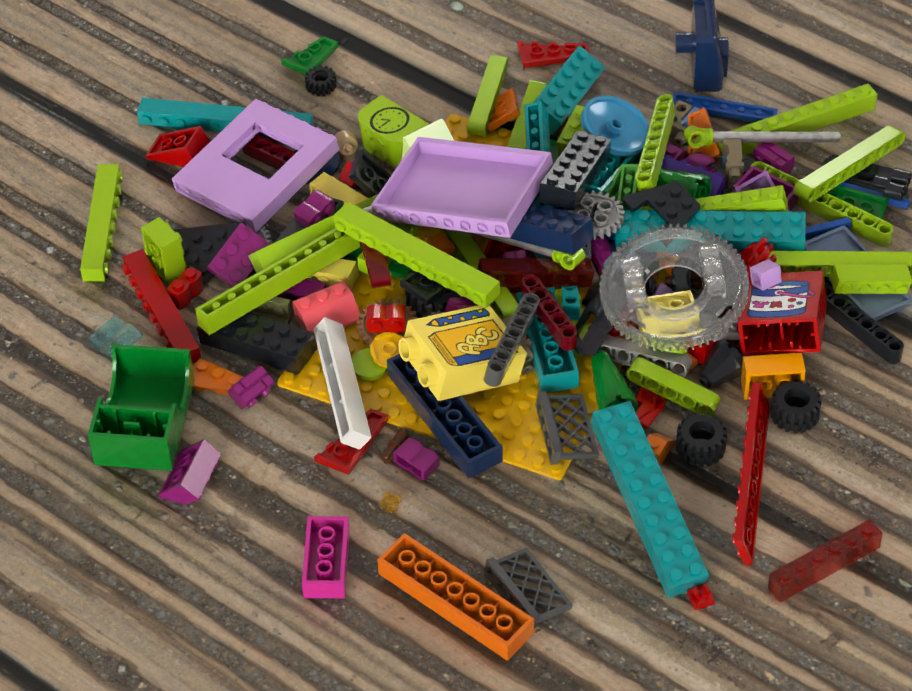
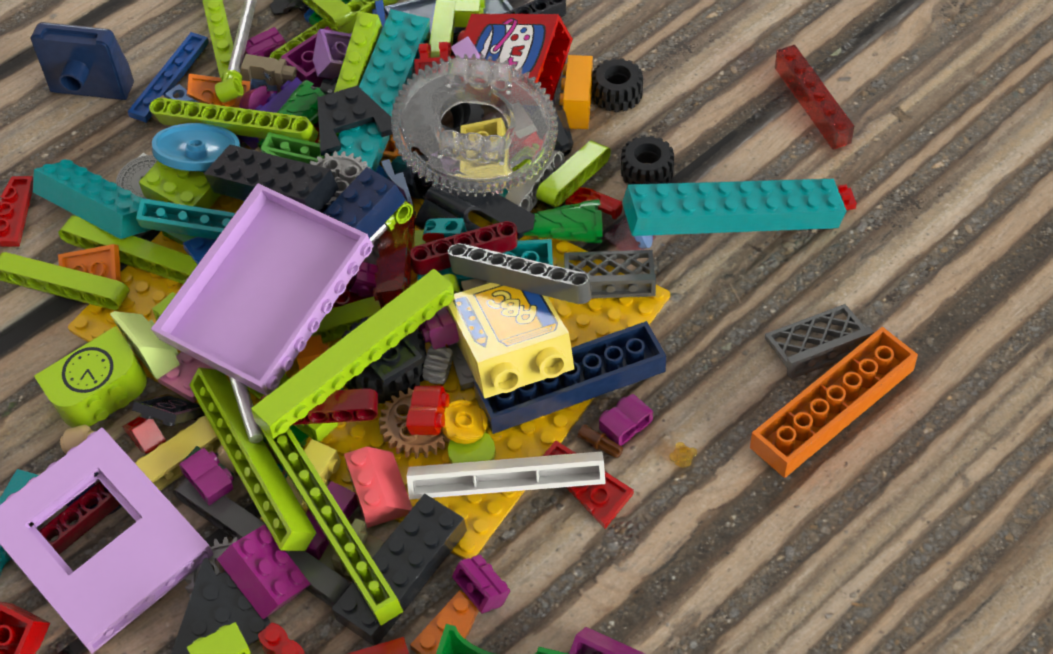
camera: 80 degrees left, 5 degrees up
dark pink brick [302,516,350,598] -> none
red plate [732,382,770,565] -> none

